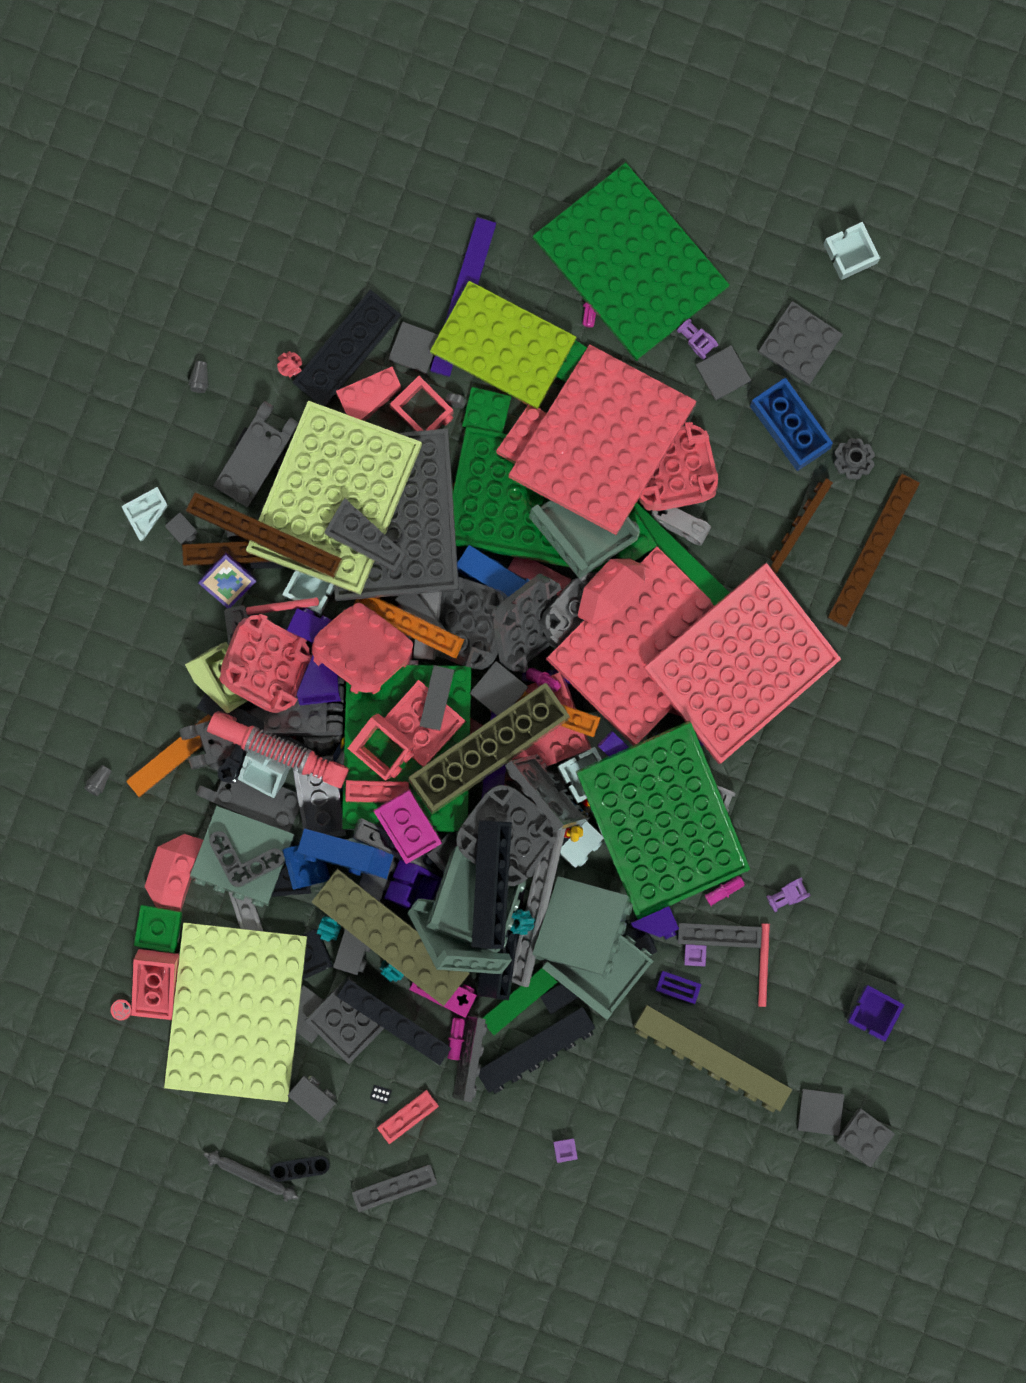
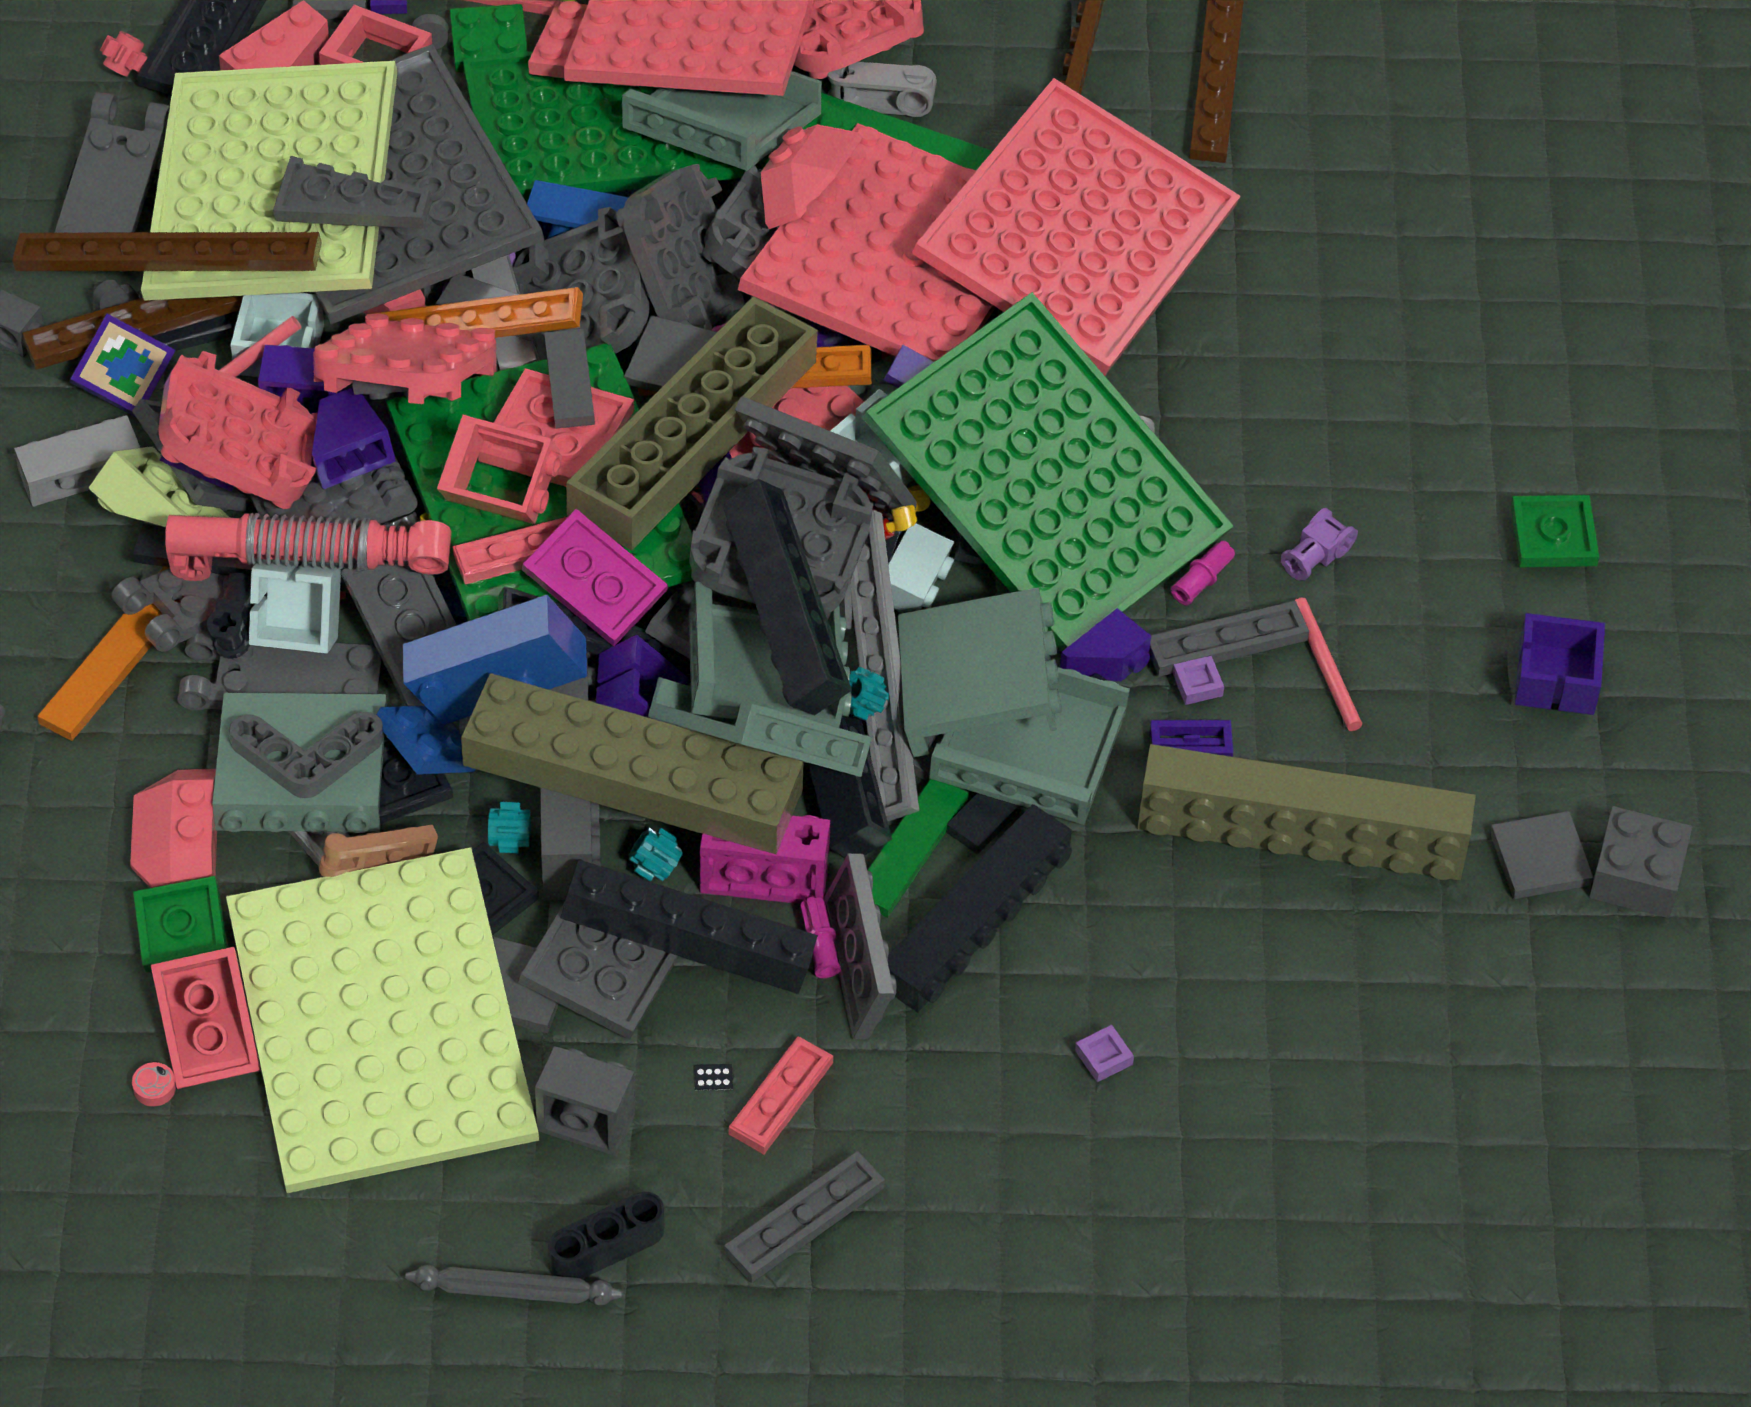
camera: 20 degrees left, 30 degrees down
none -> light grey brick [14,415,141,507]
none -> nougat plate [319,825,438,877]
none -> green plate [1510,495,1599,568]

